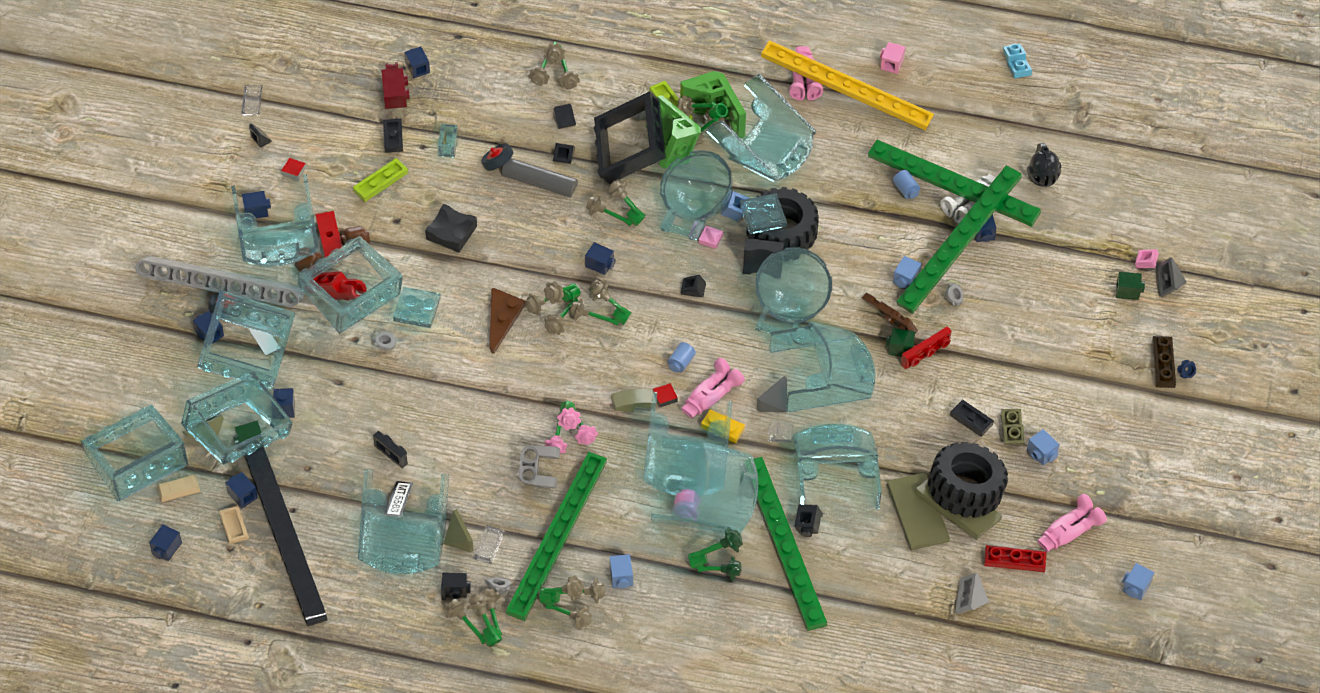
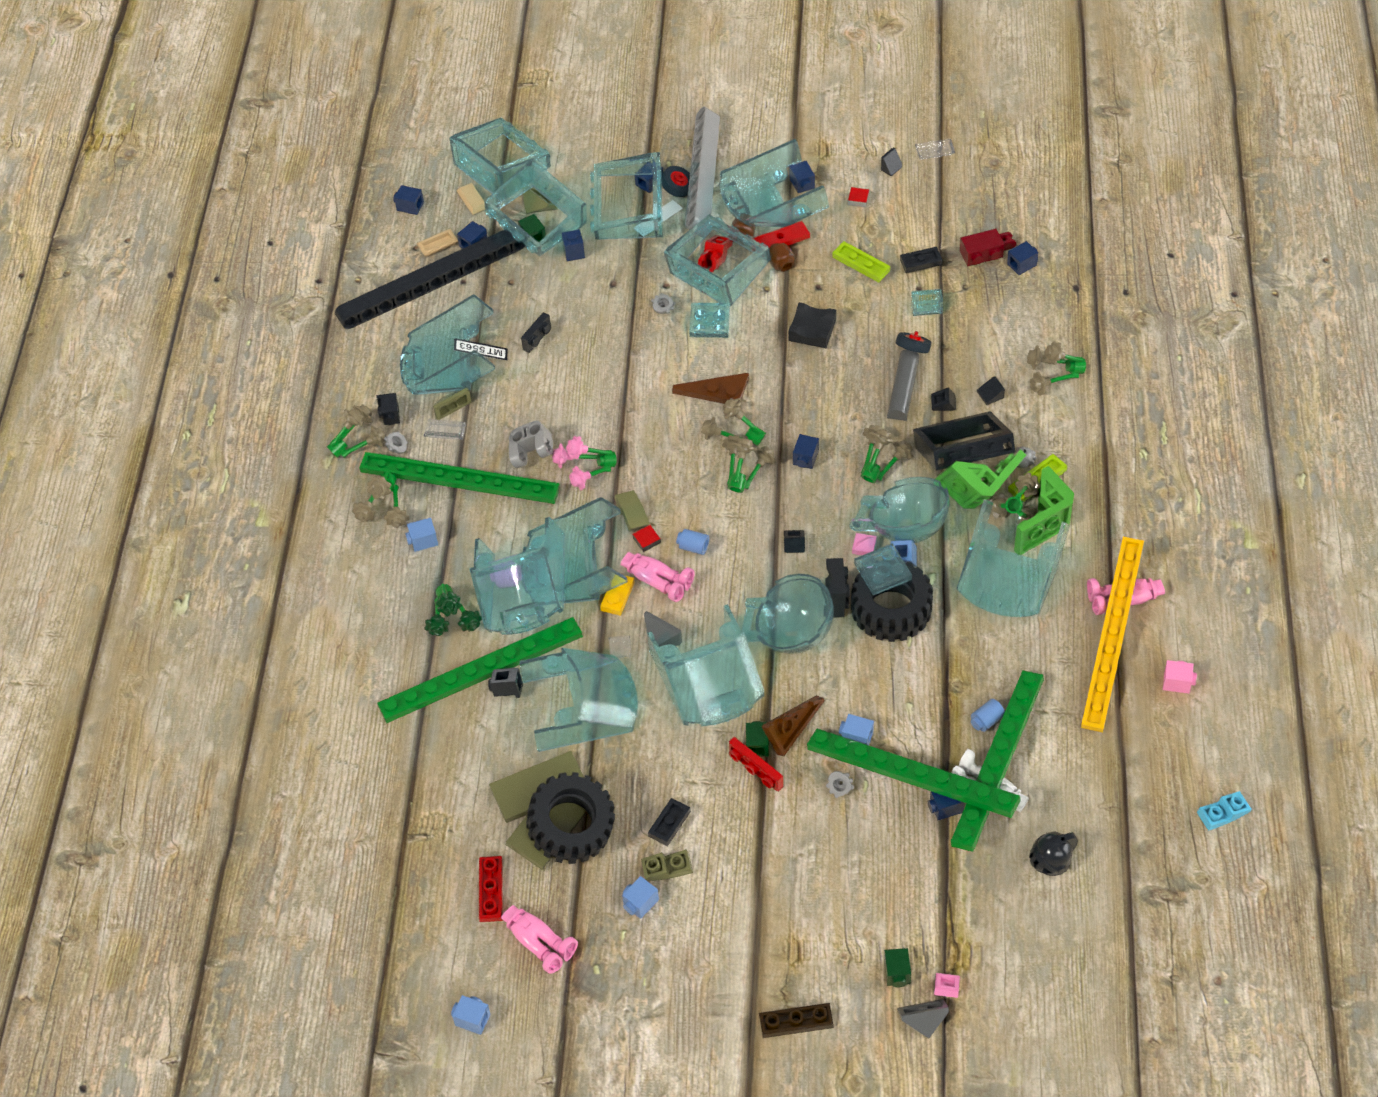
camera: 85 degrees right, 0 degrees up
light grey slope [955,573,989,614] -> none
dark blue plate [1177,360,1196,379] -> none

